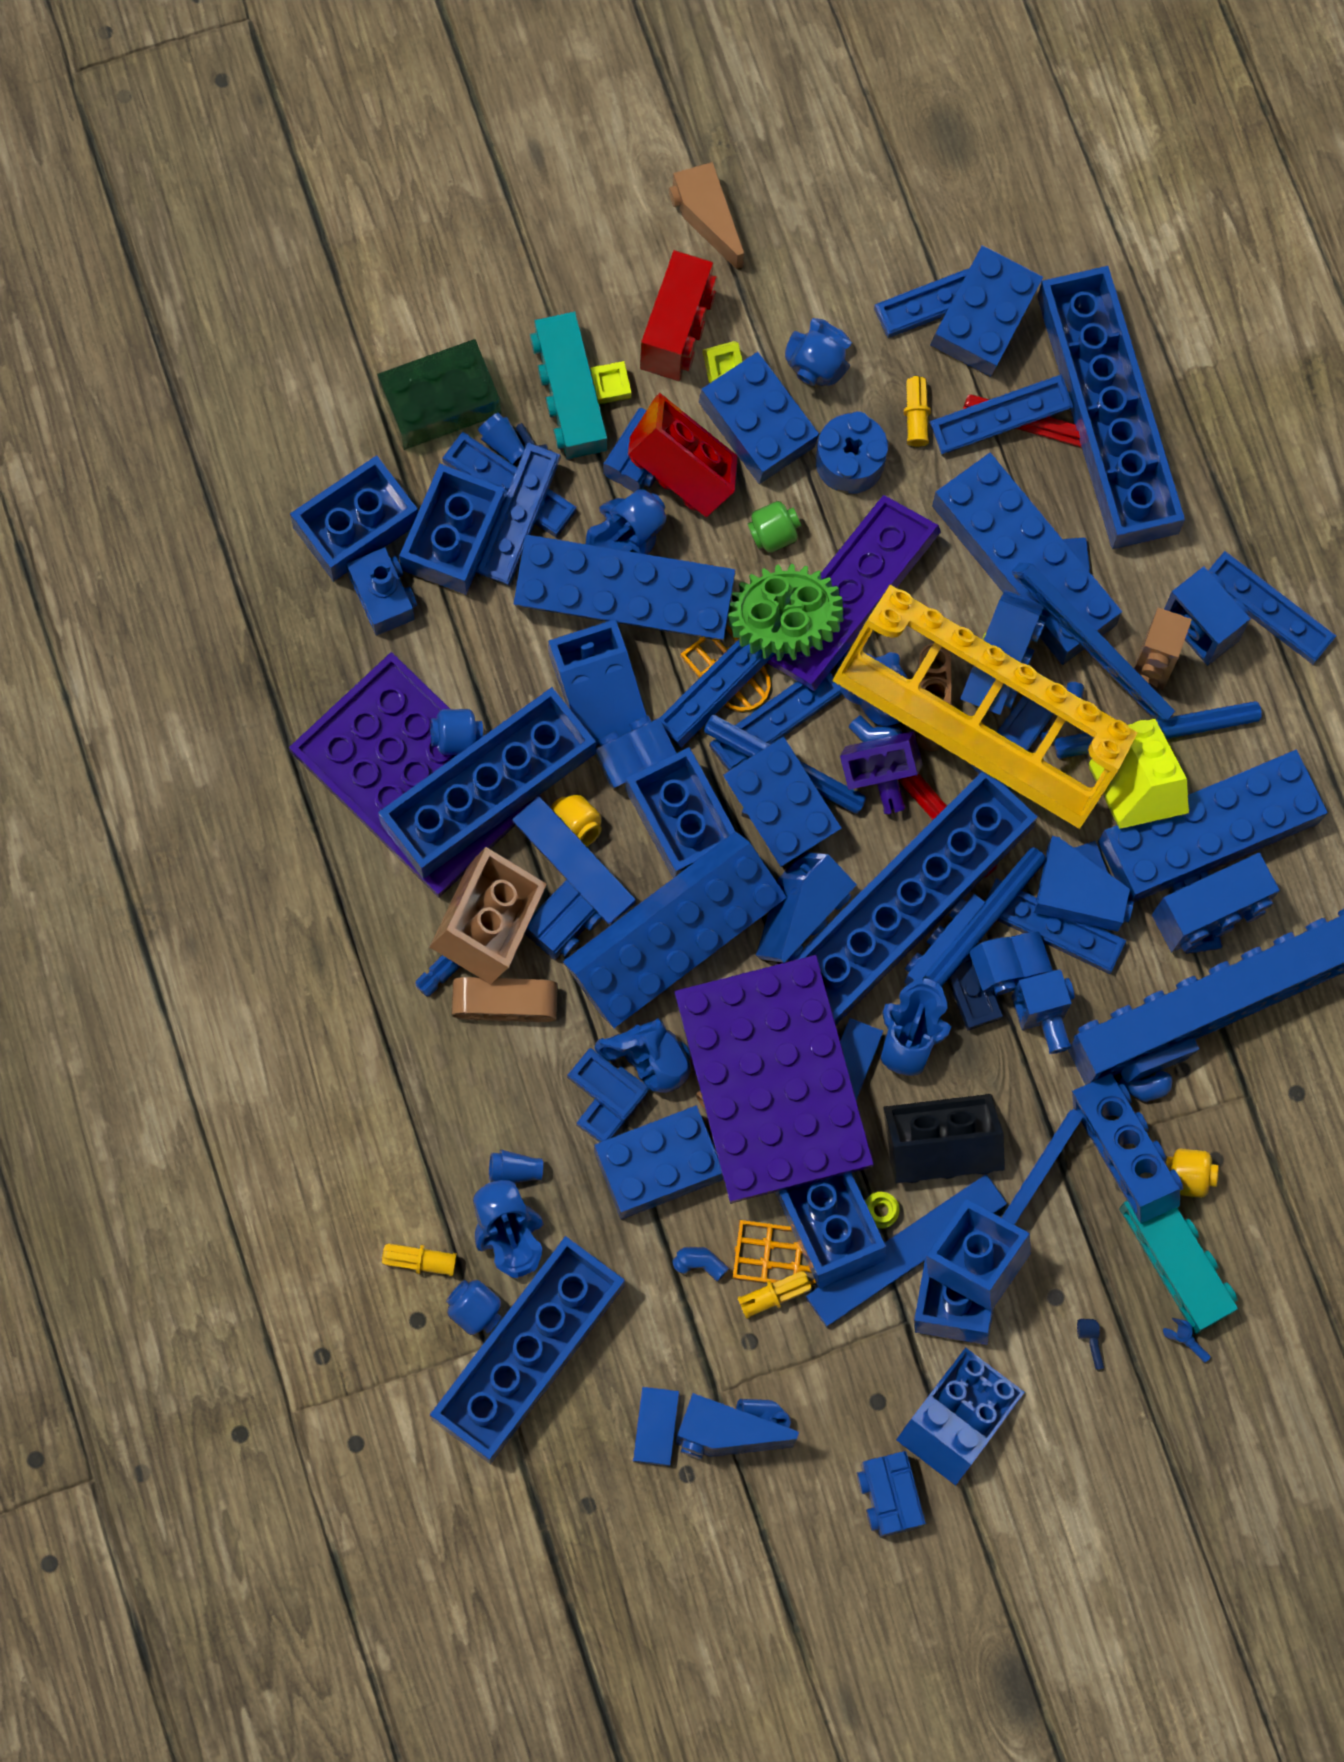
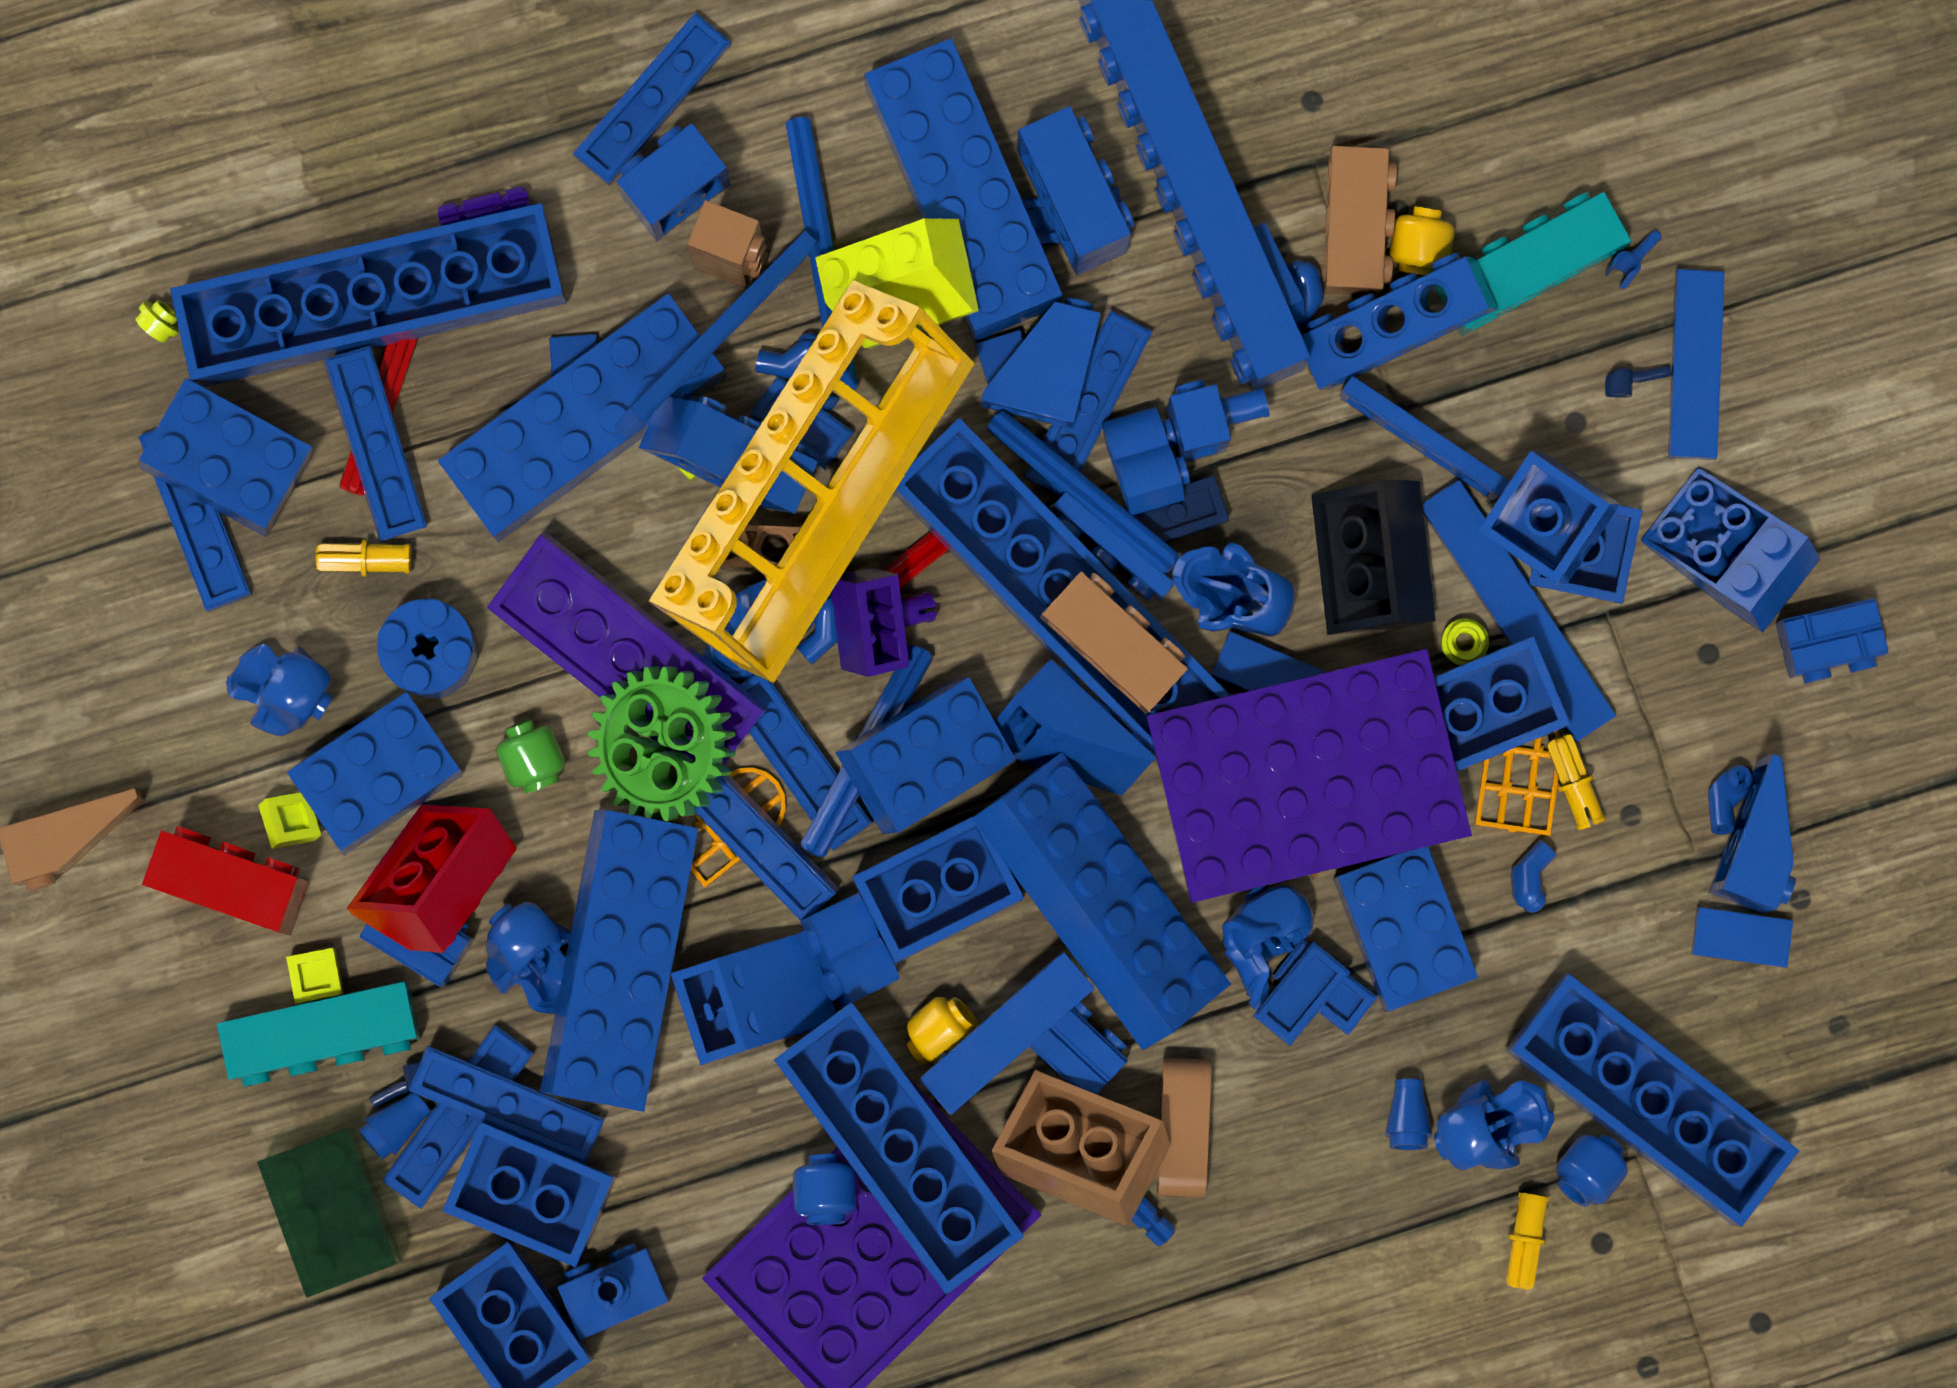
camera: 90 degrees left, 10 degrees up
none -> neon yellow plate [135,300,180,343]
none -> dark purple axle [438,186,531,226]
none -> medium nougat brick [1040,572,1188,714]
none -> medium nougat brick [1323,146,1397,296]
none -> blue tile [1668,269,1725,460]

